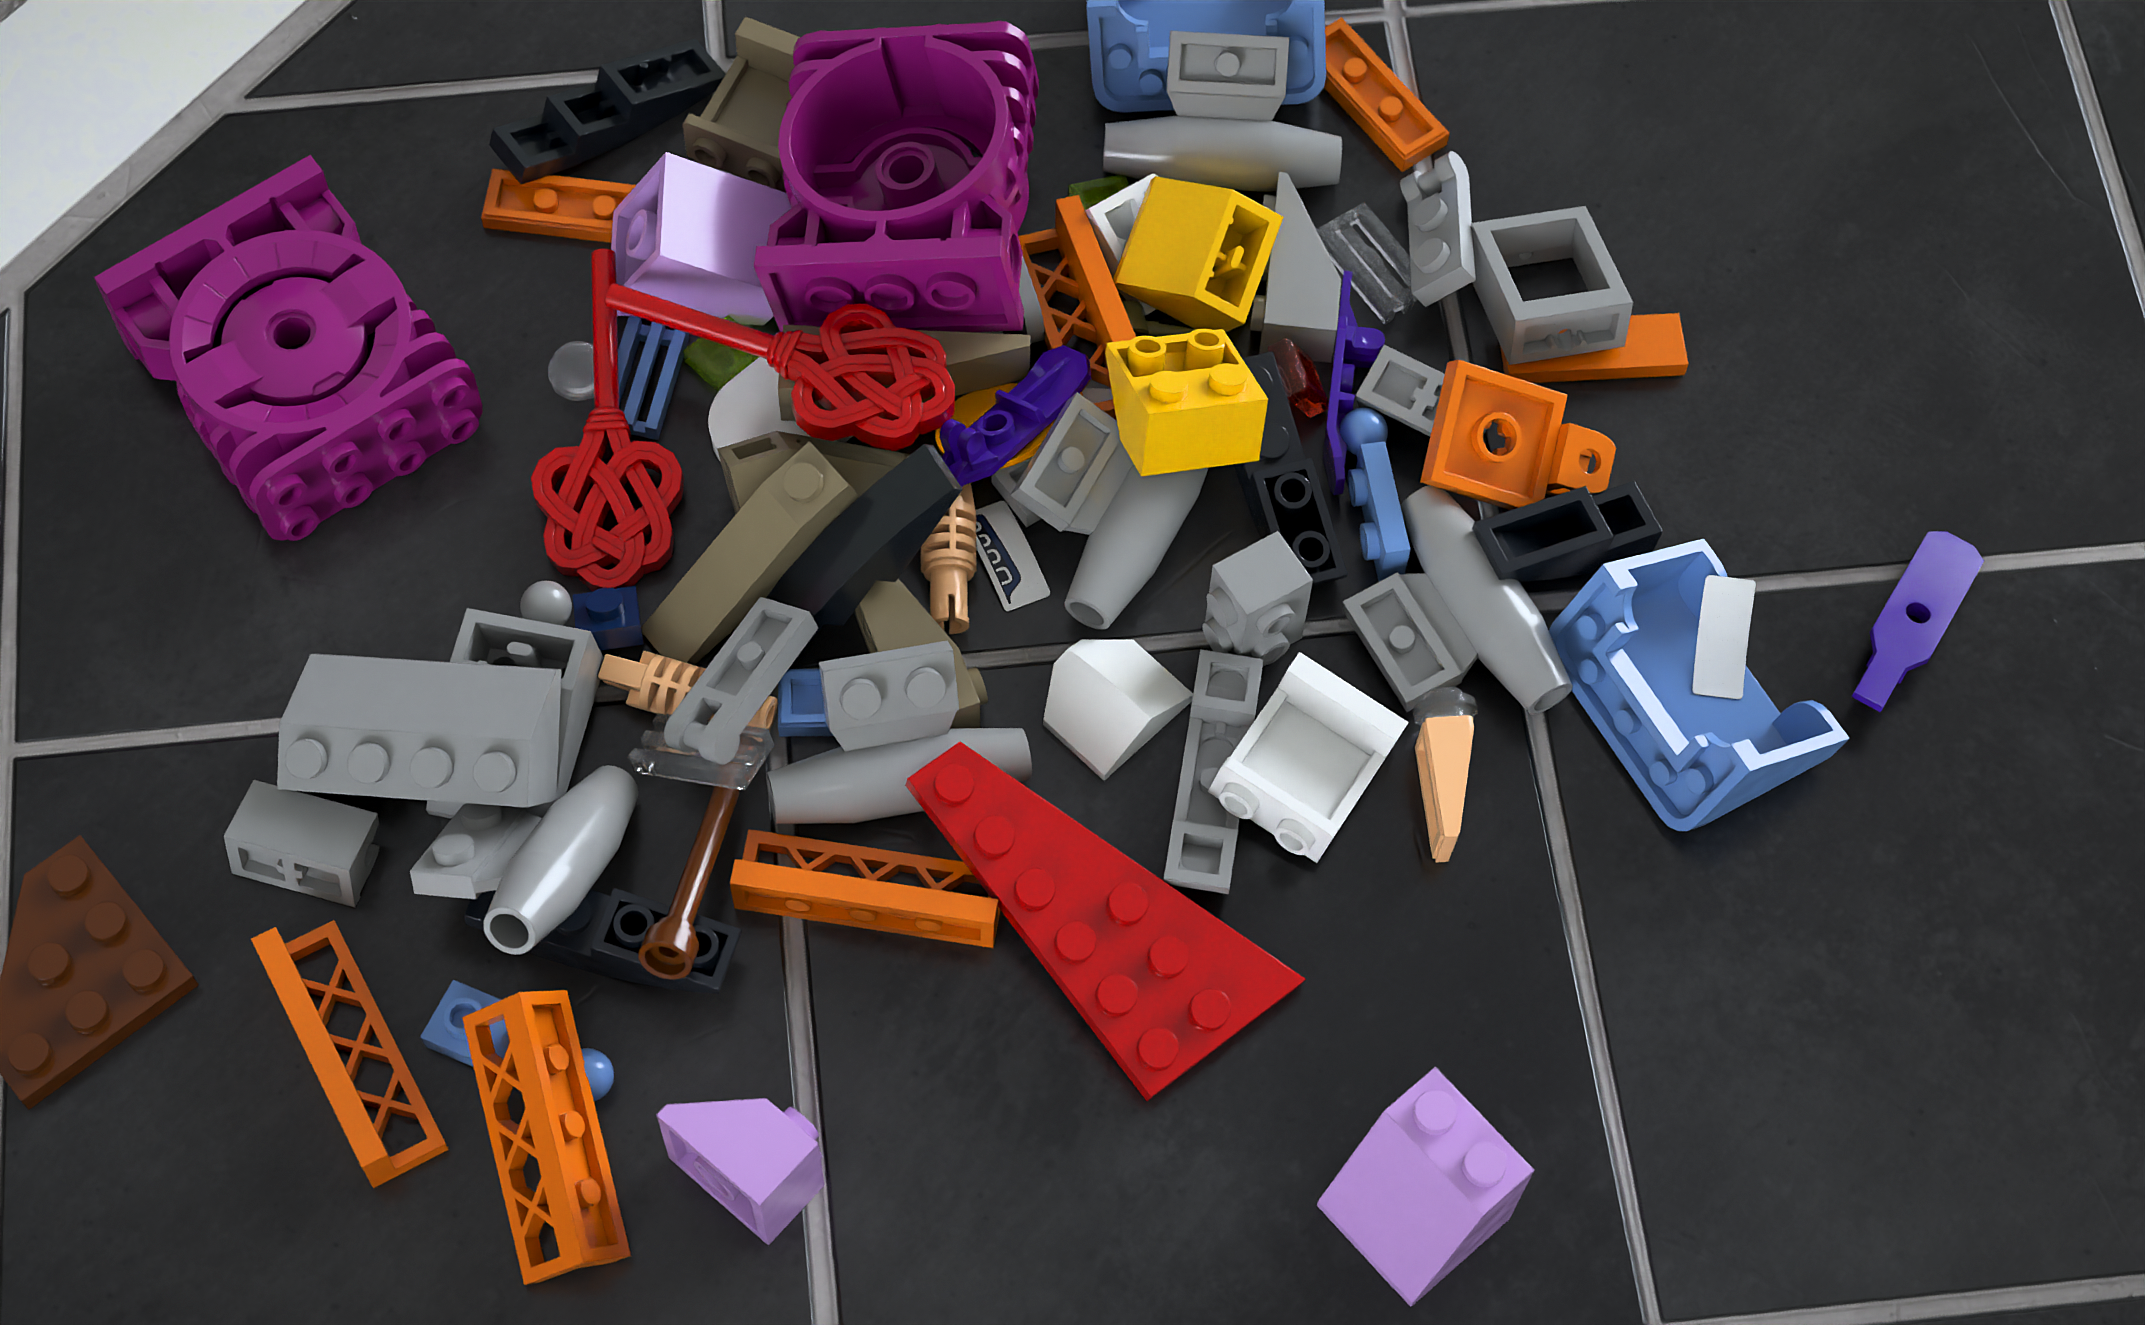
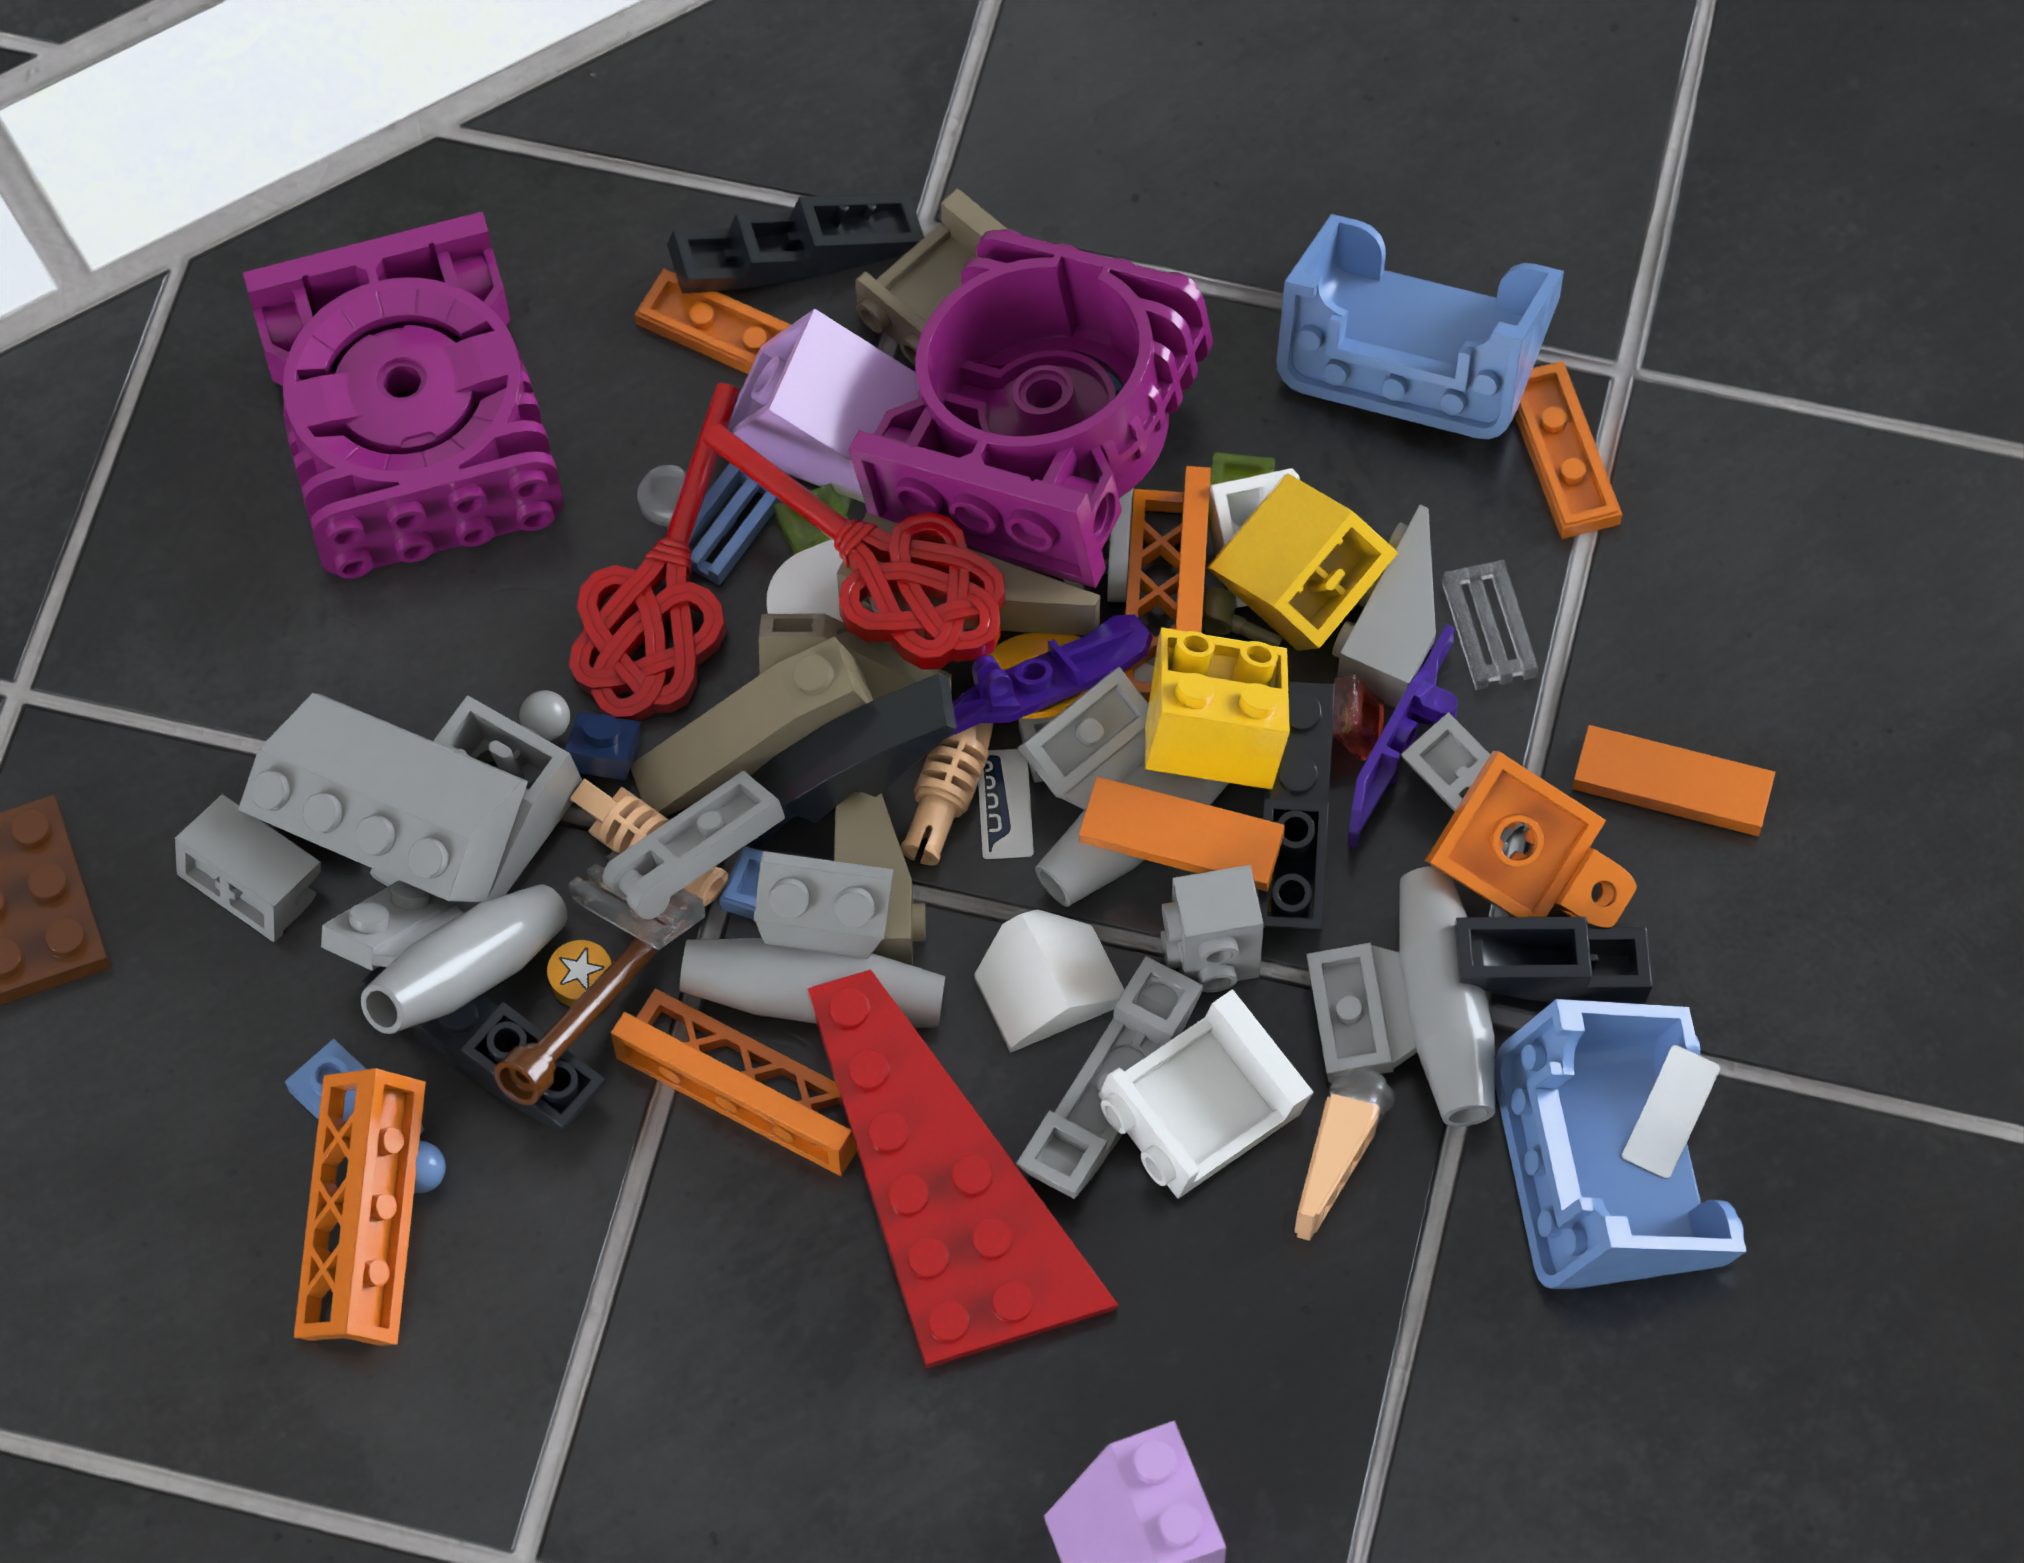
camera: 25 degrees right, 0 degrees up
orange fence [251,920,449,1188] -> none
lavender slope [657,1098,825,1246] -> none
light grey plate [1103,30,1342,192] -> none
medium blue plate [1340,407,1411,582] -> none
light grey plate [1400,151,1476,307] -> none
light grey window [1471,206,1633,365] -> none
dark purple piece [1852,531,1984,712] -> none
none -> light orange tile [547,940,611,1007]
none -> orange tile [1079,776,1285,892]

